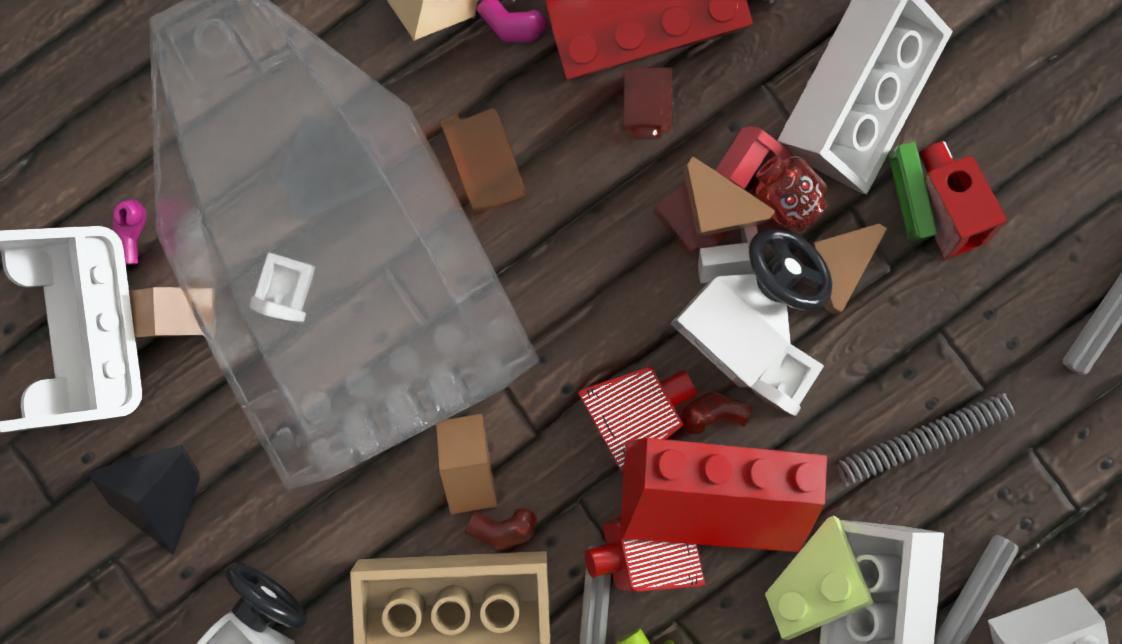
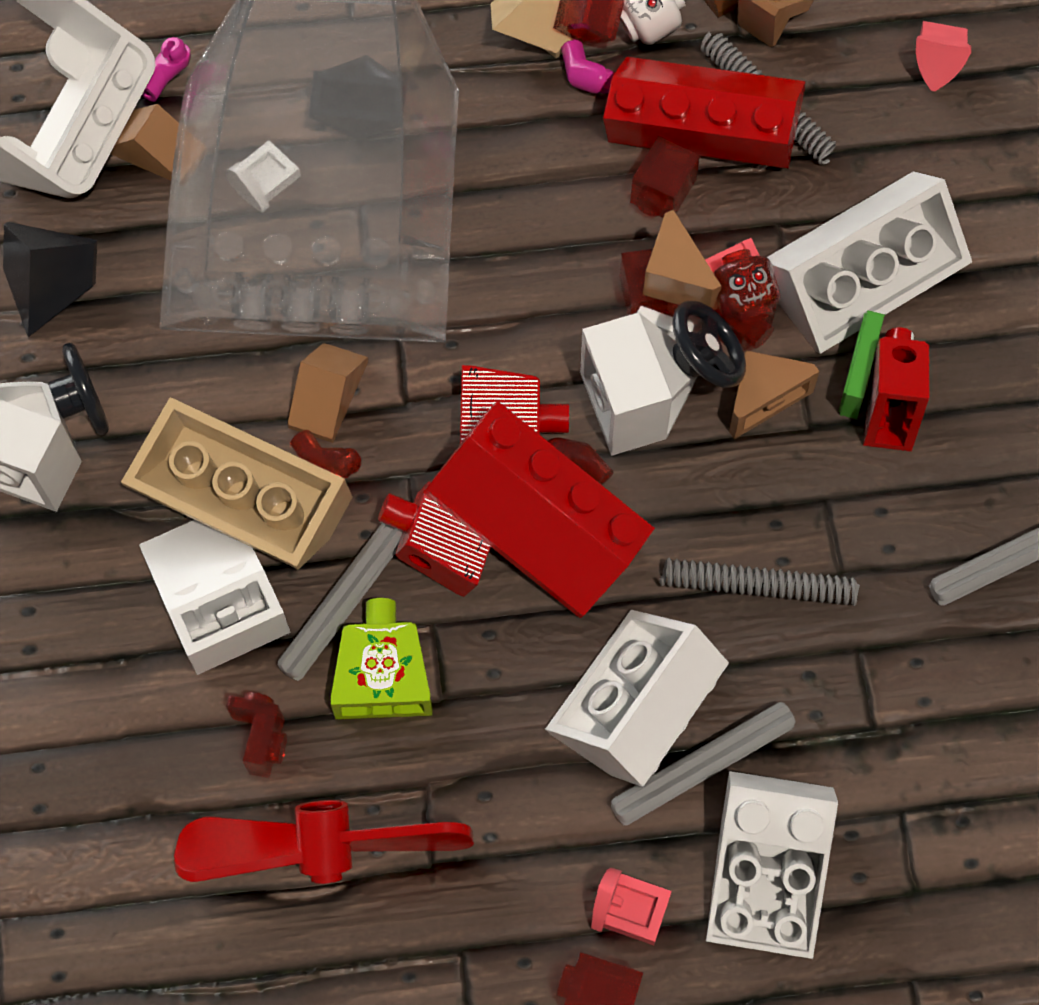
camera: 30 degrees right, 20 degrees down
clear orange panel [440,109,526,215] -> none
white tile [749,344,824,416] -> none
yellowish green wing [765,516,874,640] -> none

